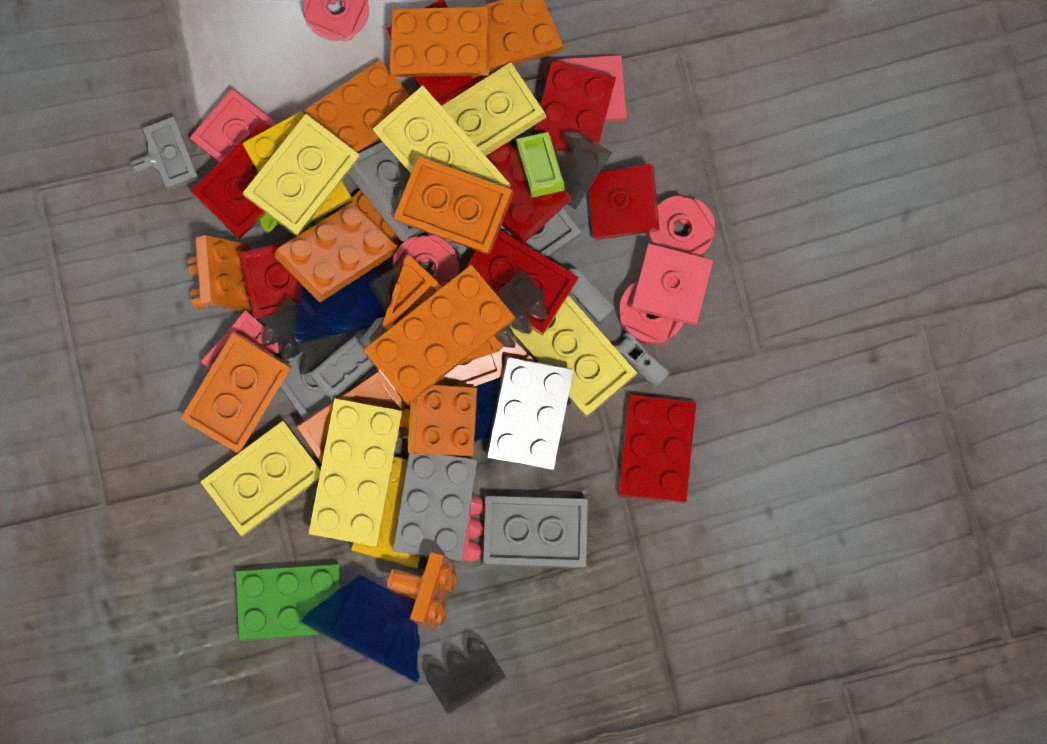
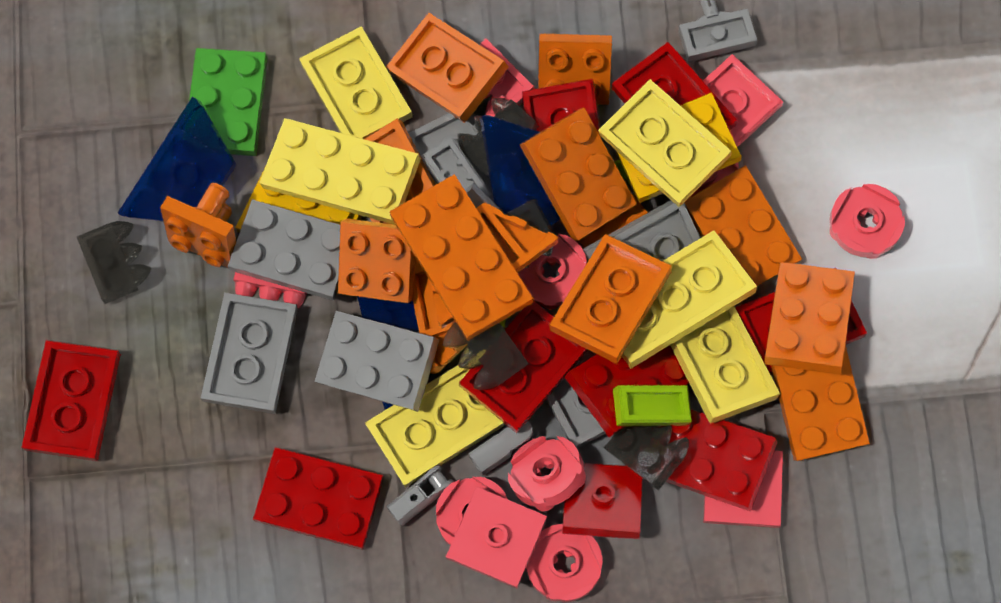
camera: 110 degrees right, 5 degrees down
none -> red plate [21,340,121,462]
none -> coral plate [508,436,586,512]

